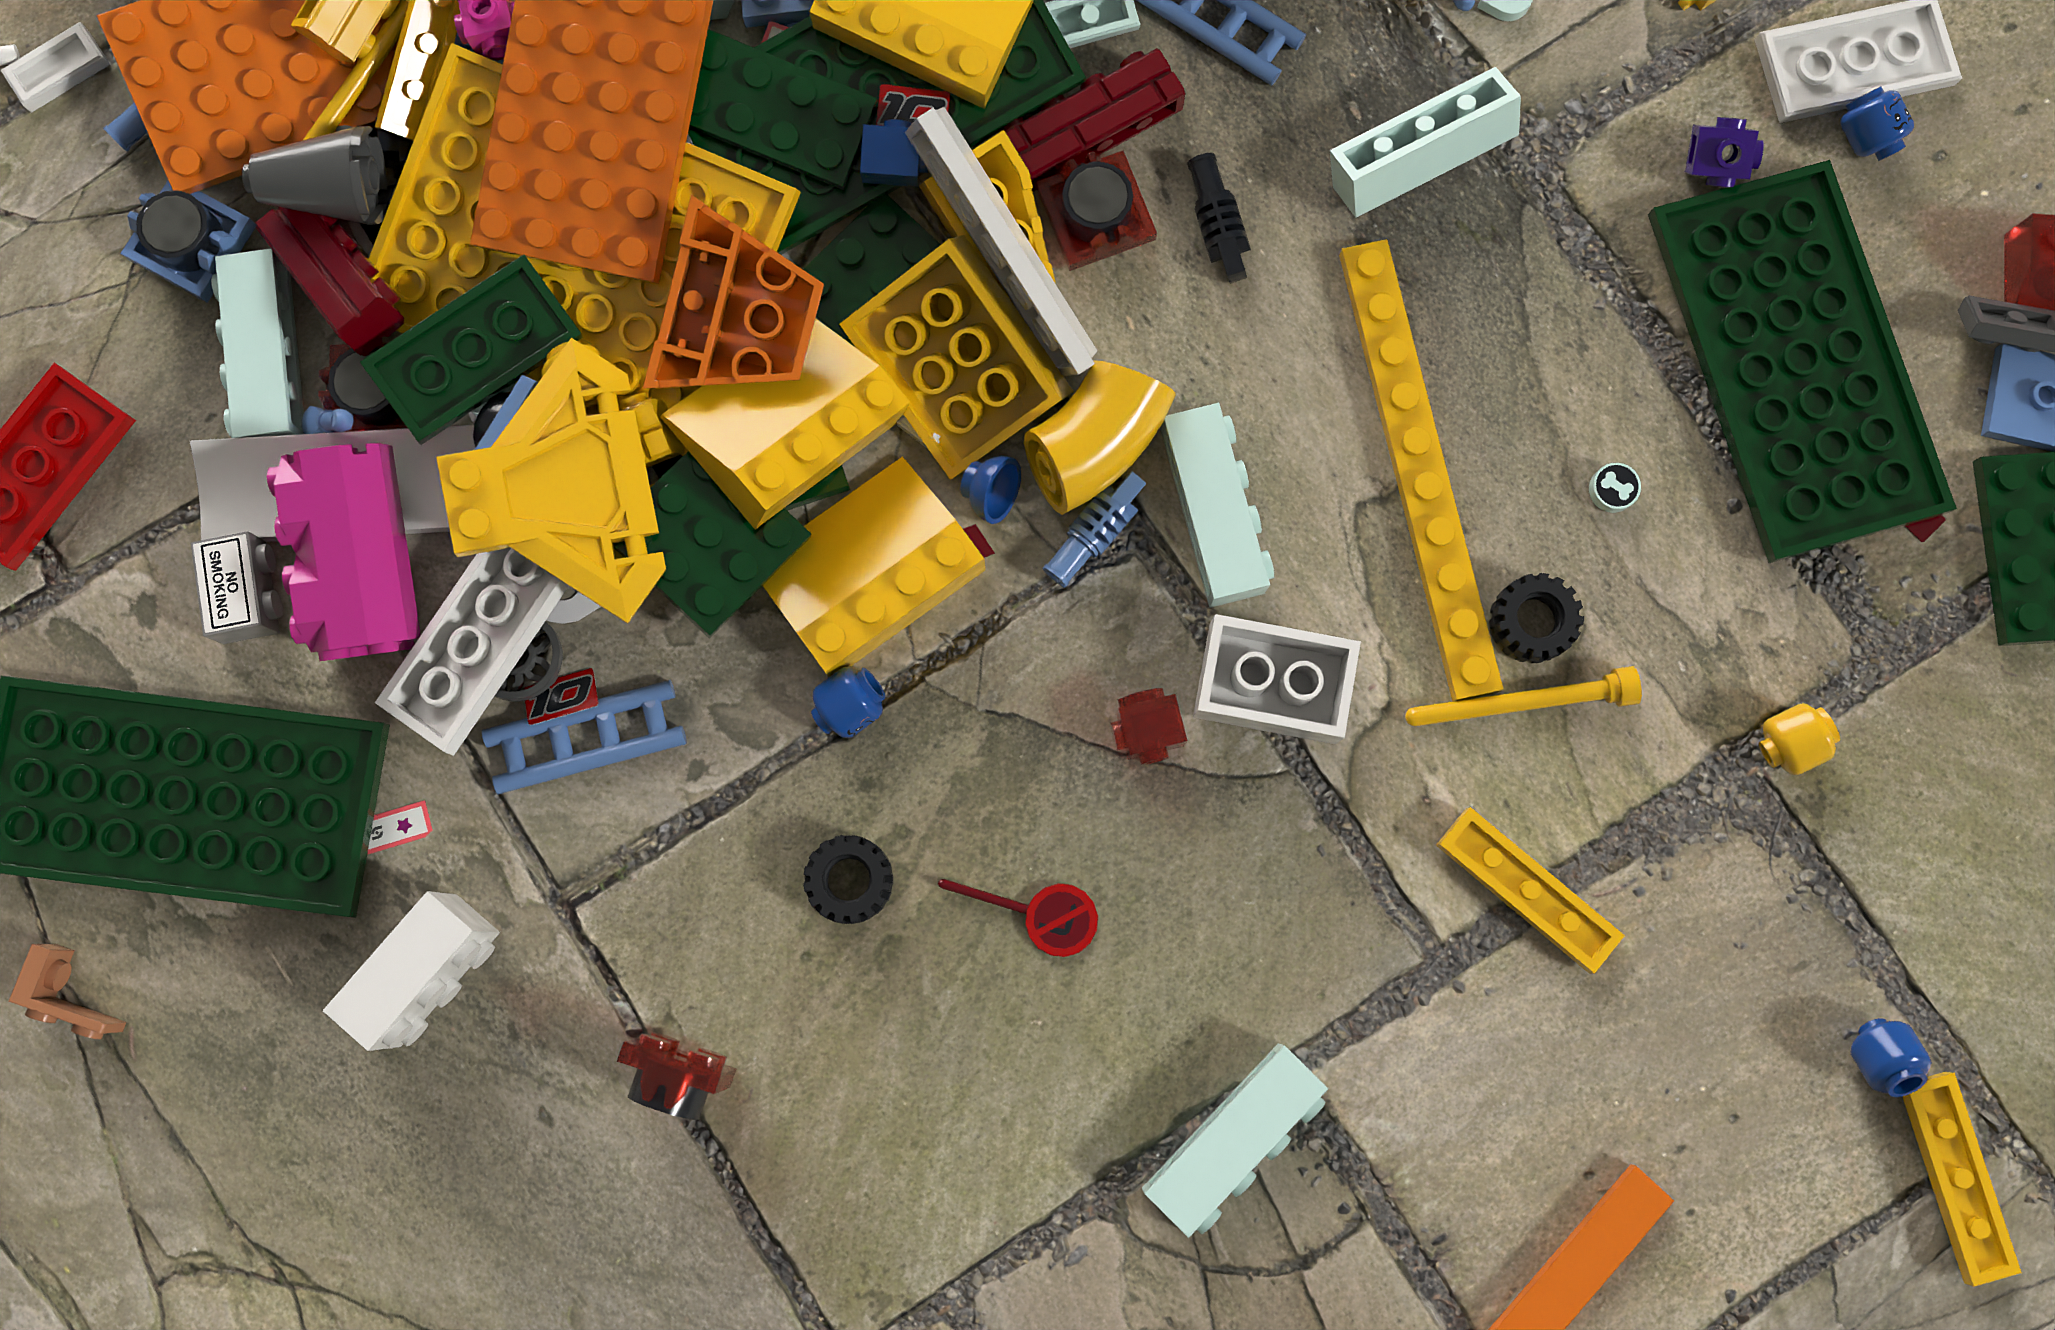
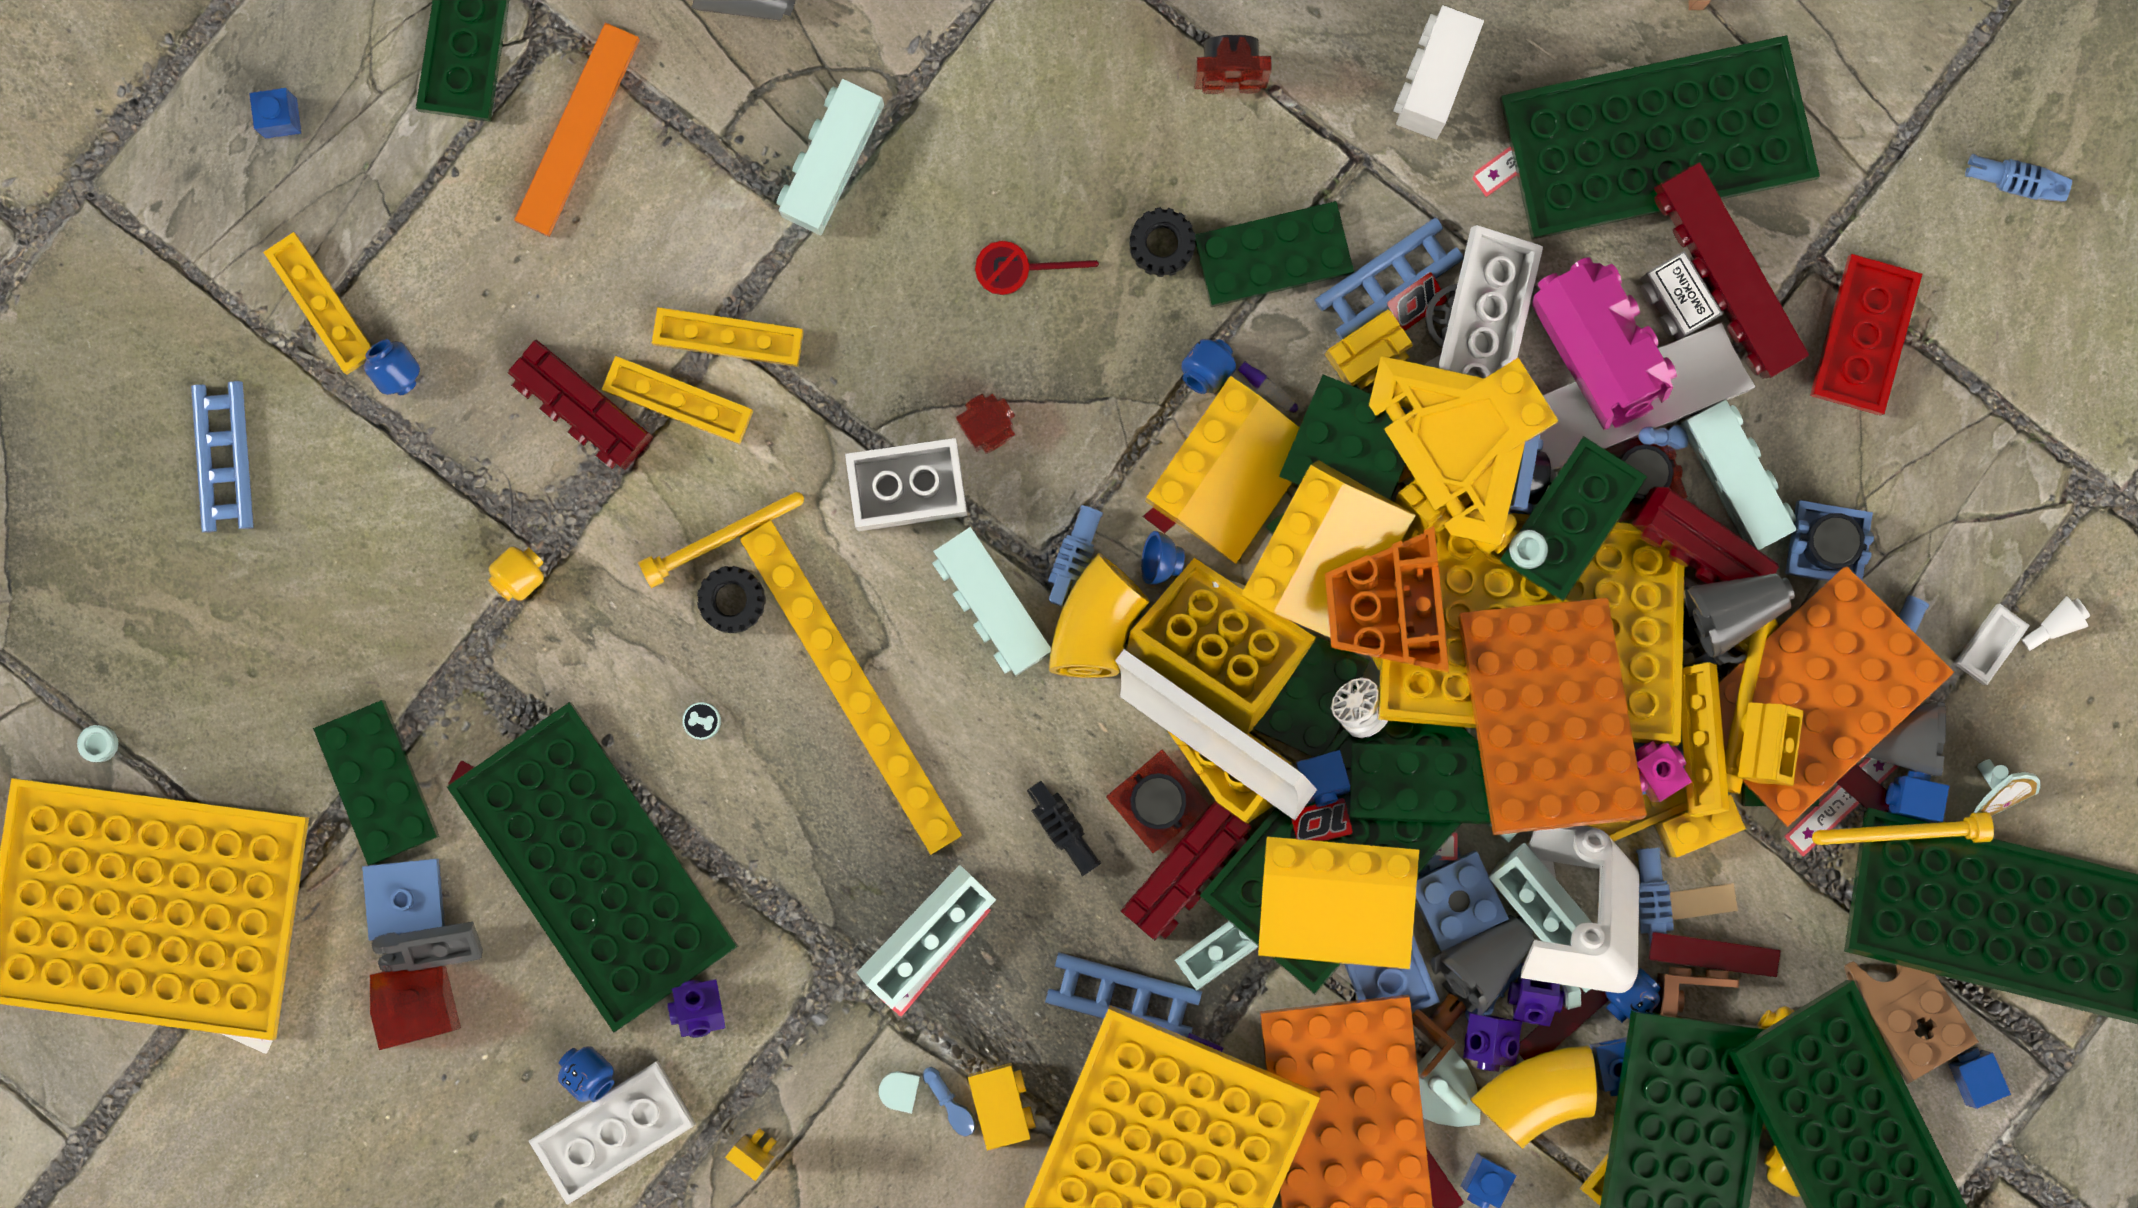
camera: 160 degrees right, 5 degrees up
none -> dark red brick [508,339,653,470]
none -> yellow plate [651,307,804,367]
none -> dark green plate [1195,201,1354,308]
none -> piece [1238,361,1298,413]
none -> yellow brick [1325,309,1413,390]
none -> white wheel [1331,678,1388,738]
none -> light aqua tile [1509,530,1548,569]
none -> dark red brick [1654,162,1809,379]

